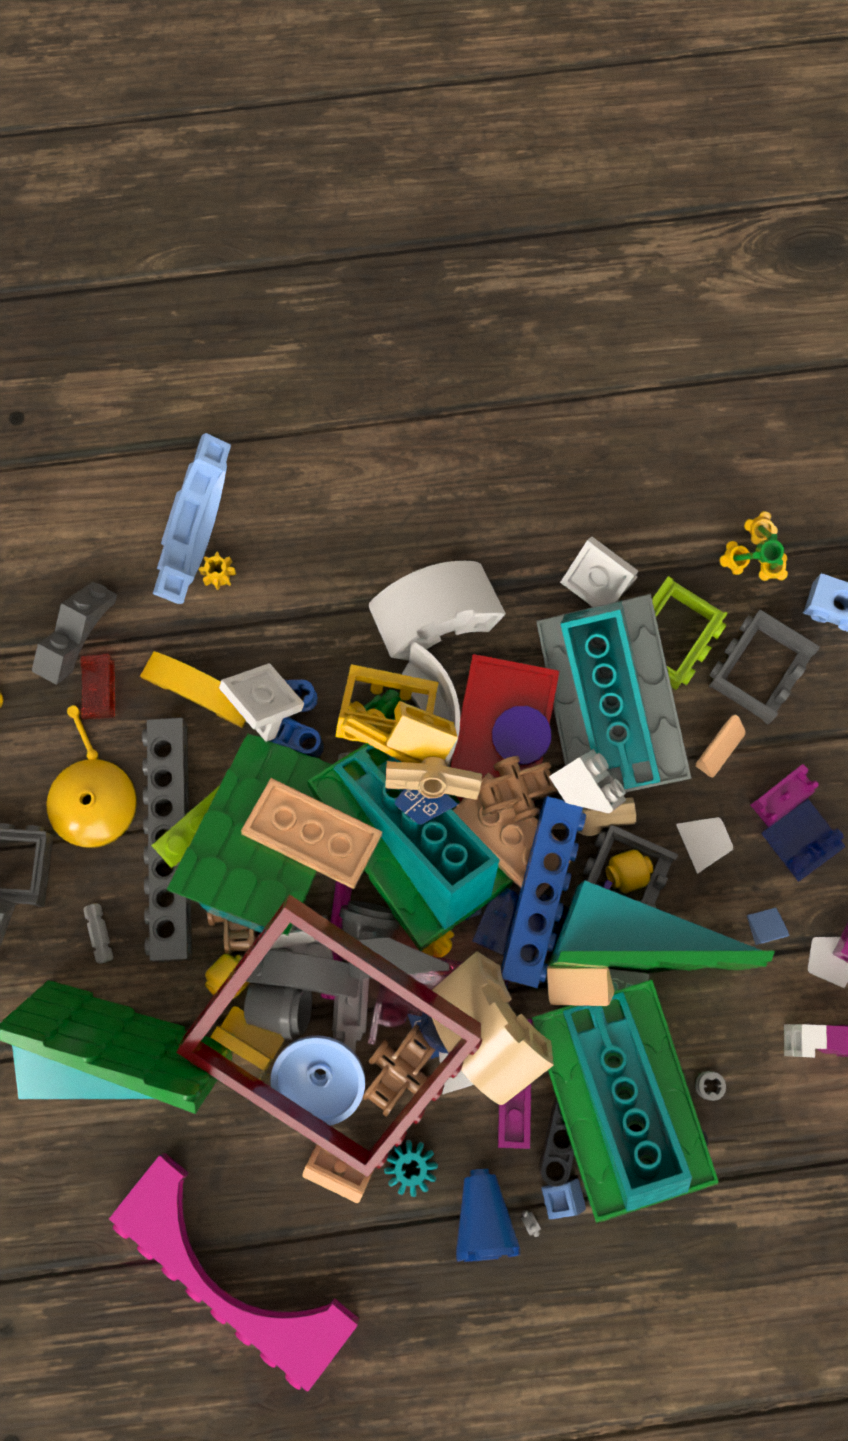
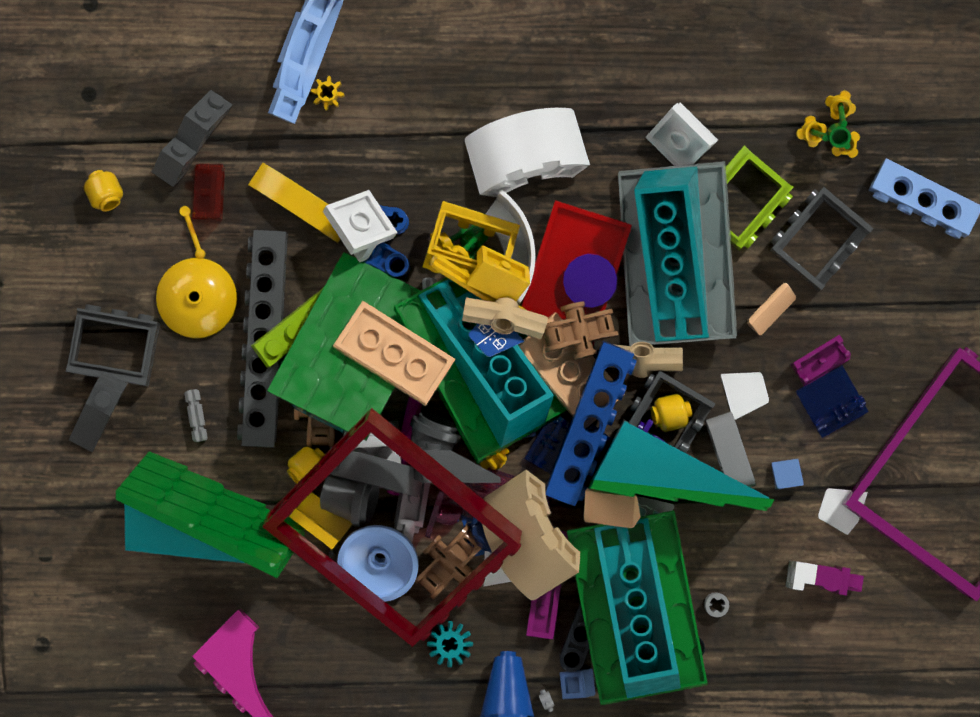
camera: 10 degrees right, 10 degrees up
light nougat slope [302,1144,374,1203] -> none
white slope [549,749,626,813] -> none
none -> light grey beam [705,412,756,488]

